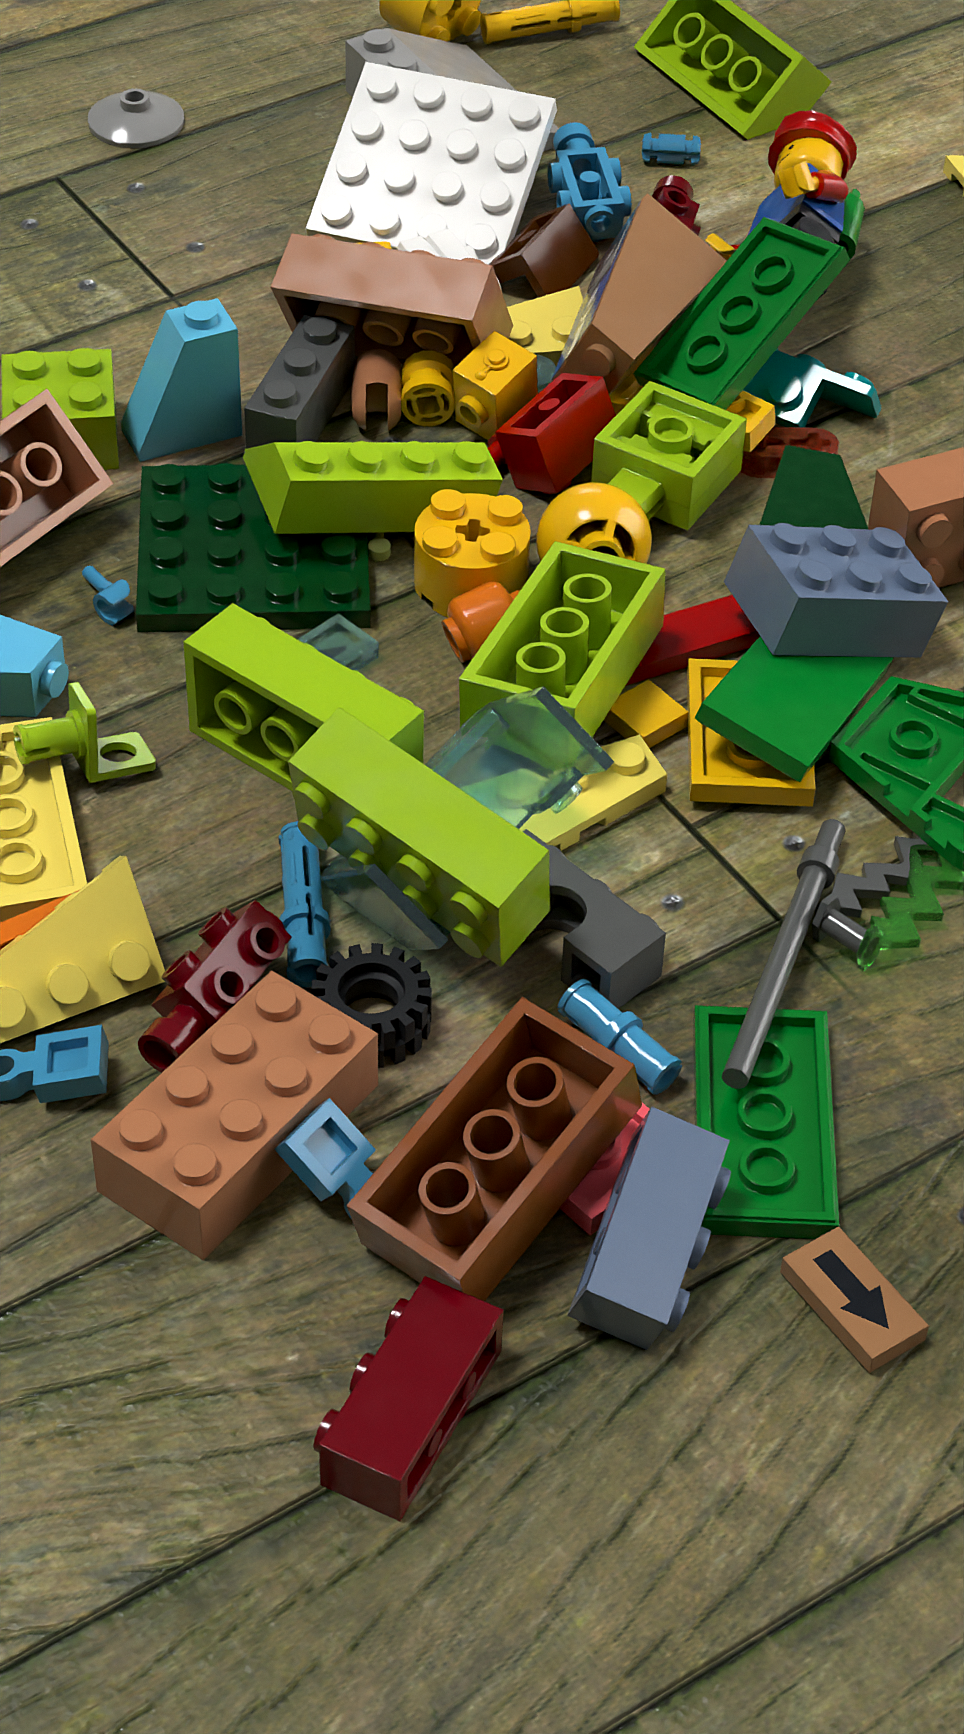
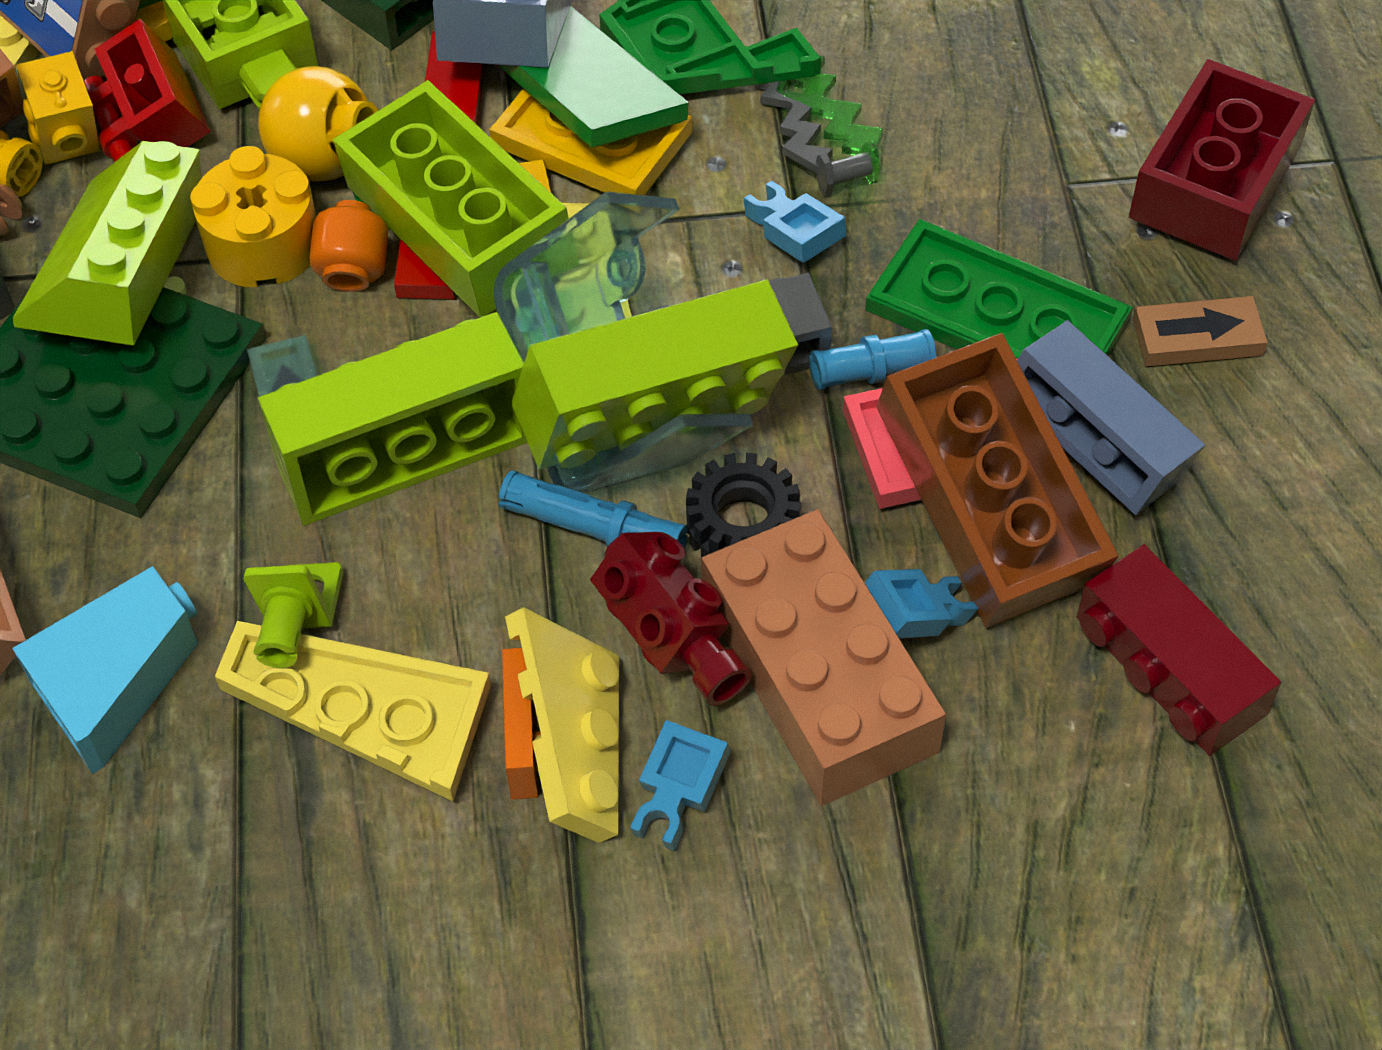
camera: 60 degrees left, 10 degrees up
dark azure hand [82,566,134,625] -> none
dark grey bar [722,819,846,1089] -> none
none -> dark azure plate [744,181,846,263]

